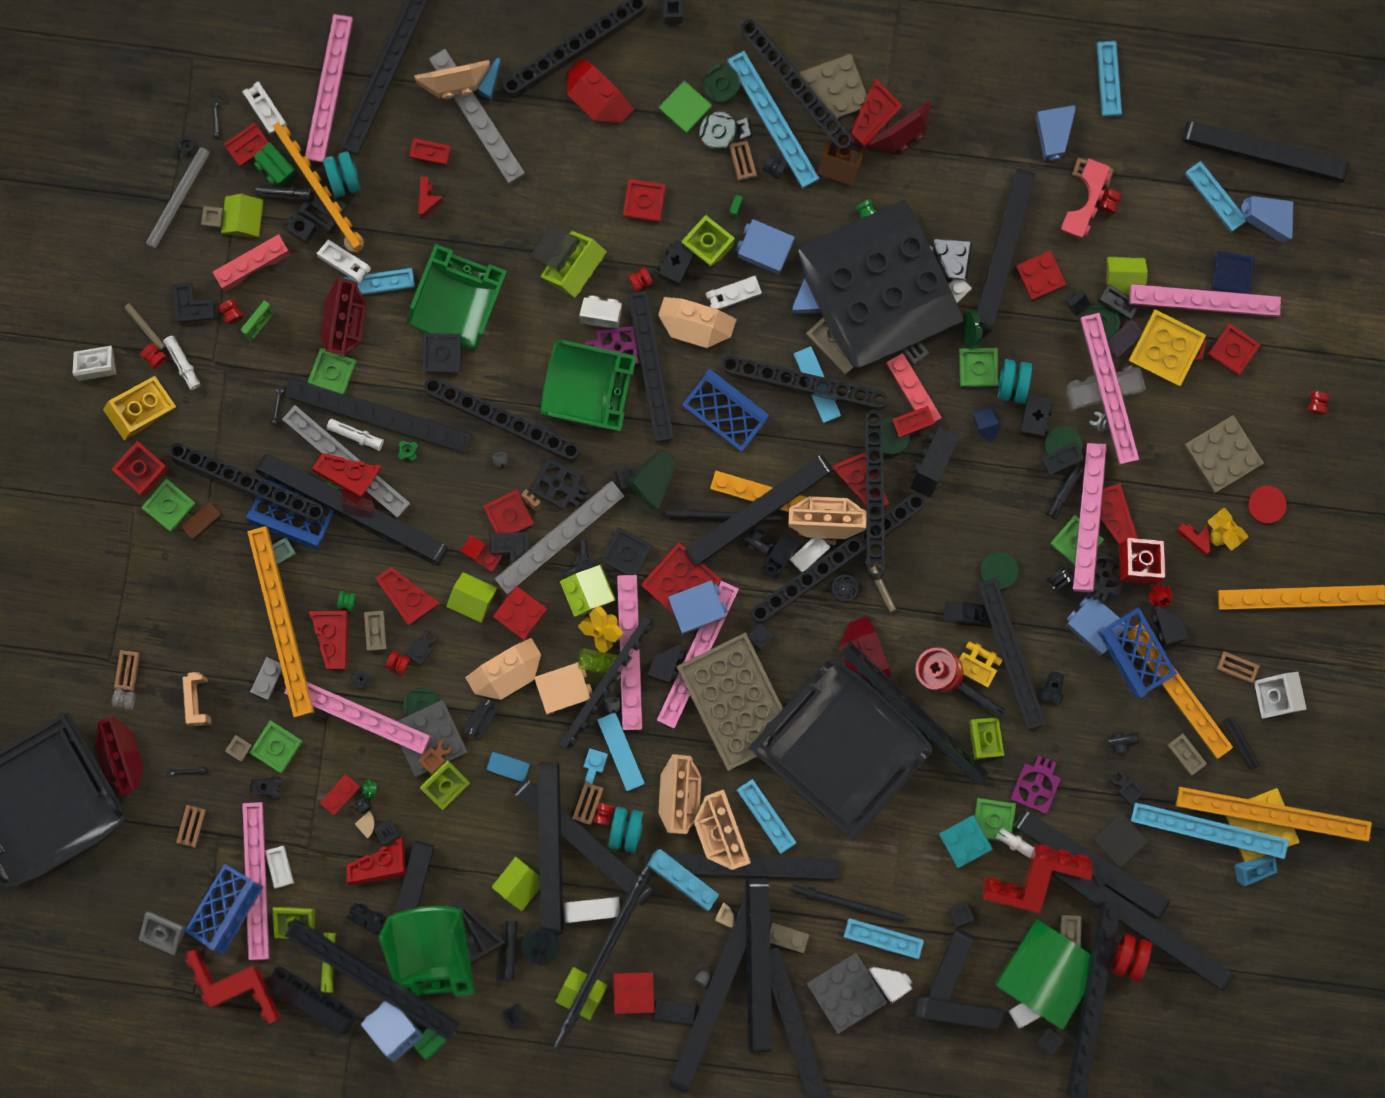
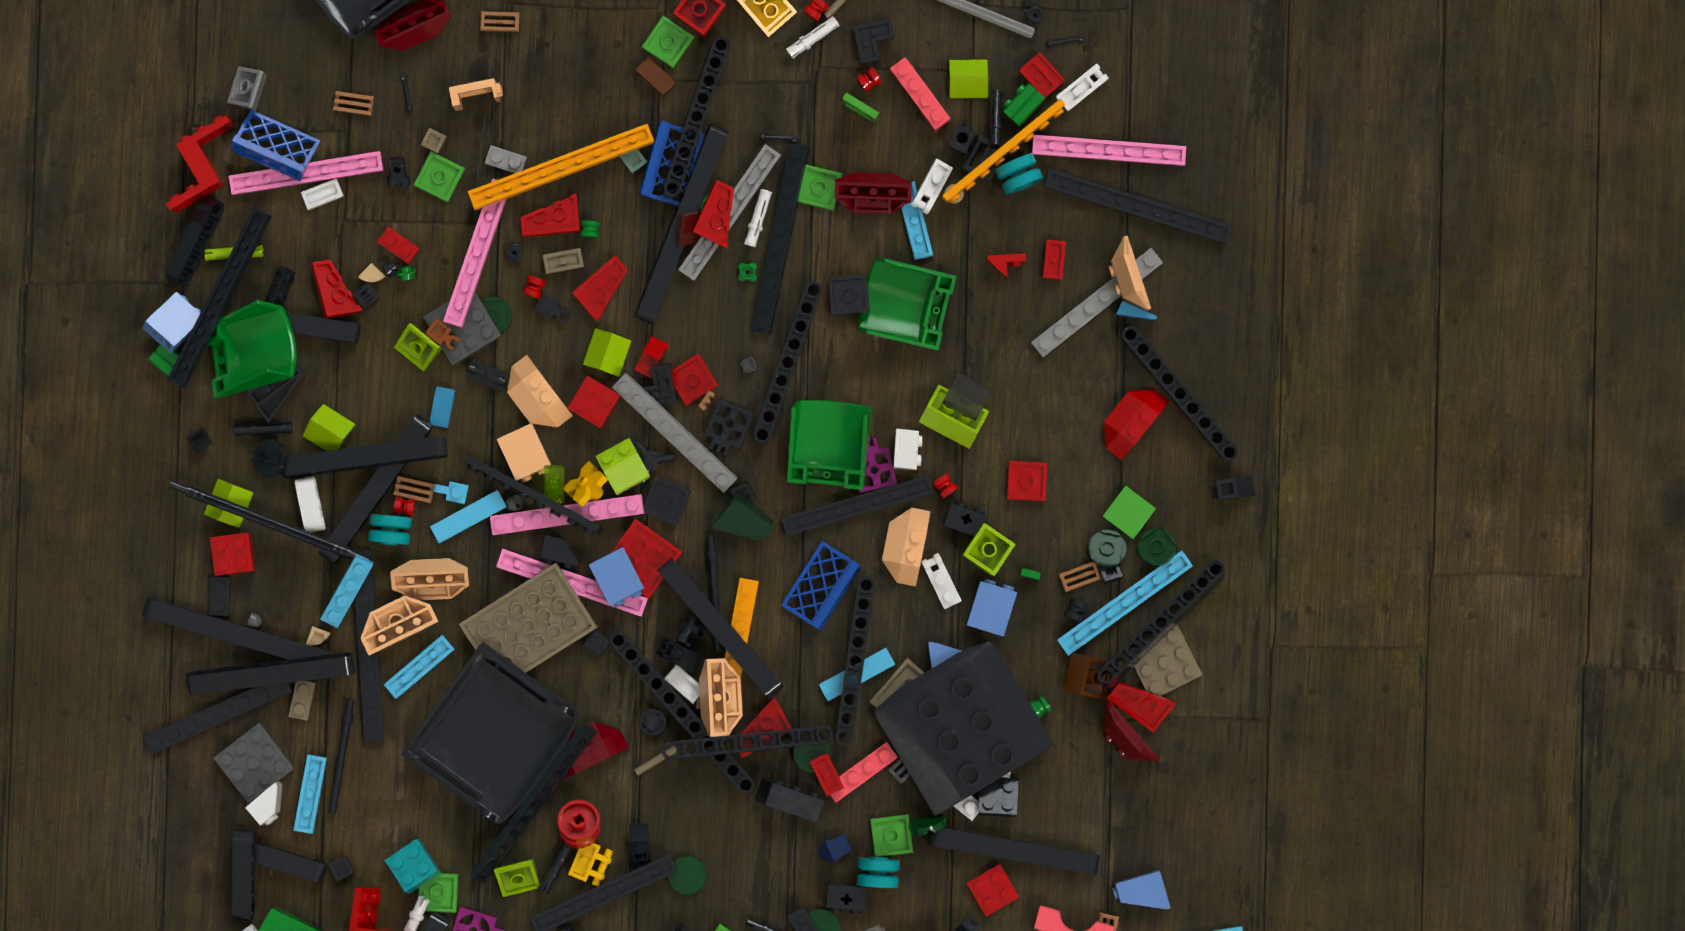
camera: 85 degrees right, 5 degrees up
clear wheel [111,688,136,711] -> none
dark tan plate [201,206,223,228] -> none
lime slope [273,907,316,939] -> none

